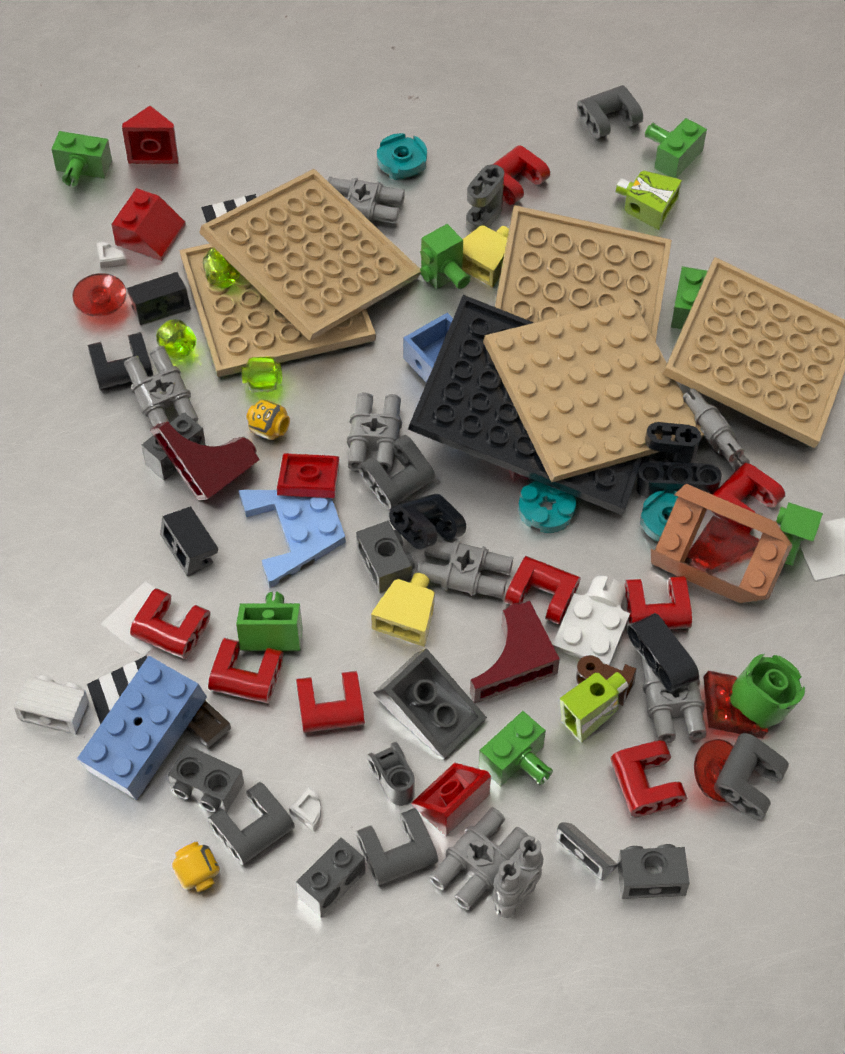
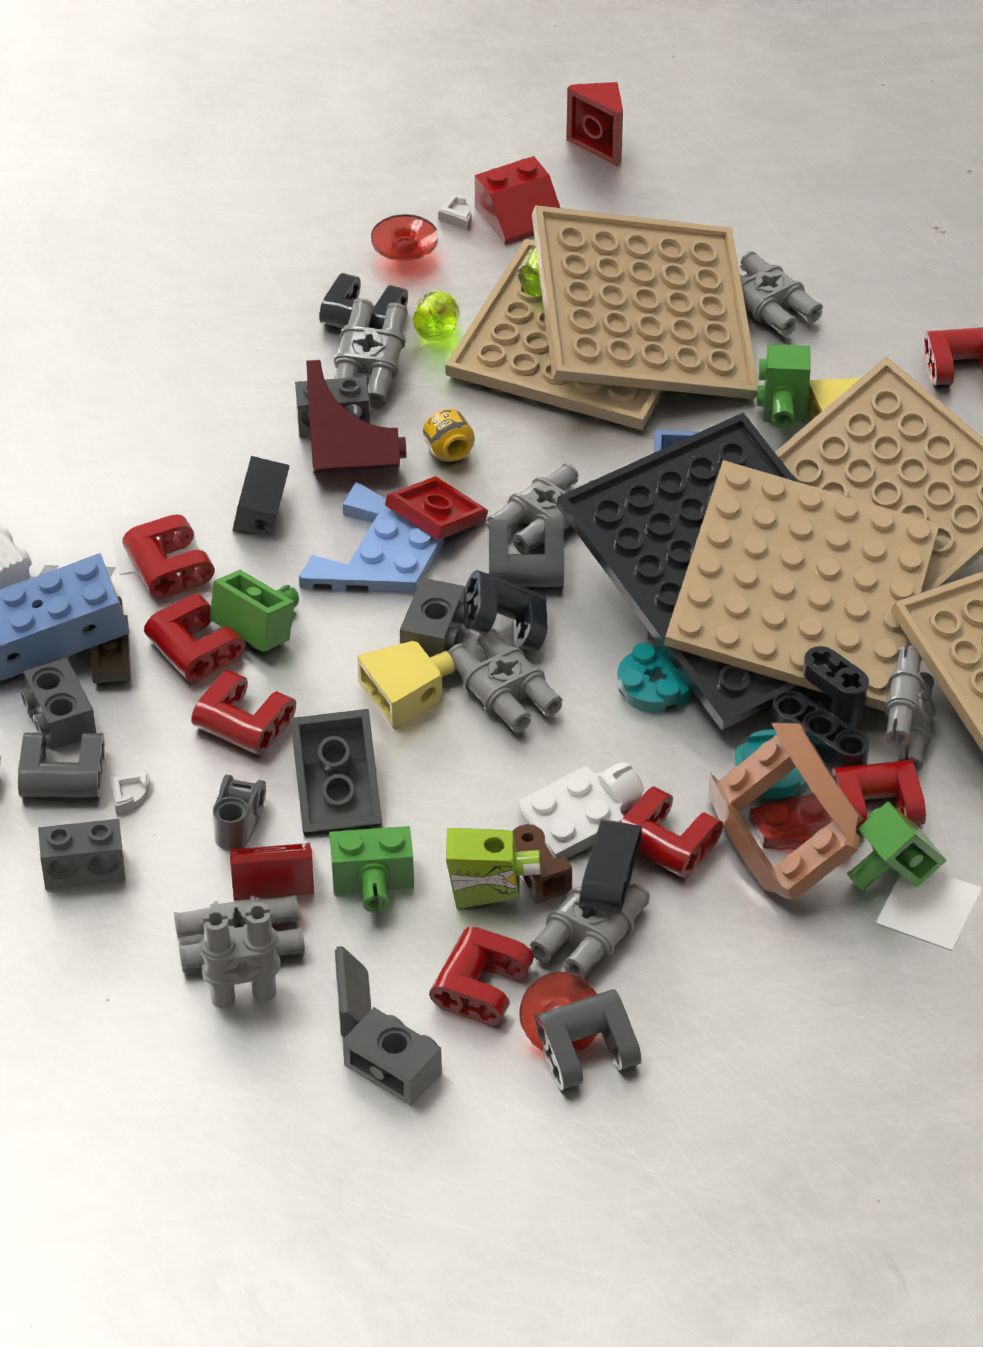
camera: 40 degrees right, 10 degrees down
bright green brick [51,131,112,187] -> none
black hinge [127,272,191,325] -> none
clear neon green head [241,356,282,393] -> none
dark grey connector [356,808,438,886] -> none
teal plate [377,133,427,180] -> none
dark grey connector [466,164,504,233] -> none
dark red arch [470,601,560,703] -> none
red connector [504,556,581,625] -> none
clear red wing [703,670,768,739] -> none
bright green brick [730,654,805,729] -> none

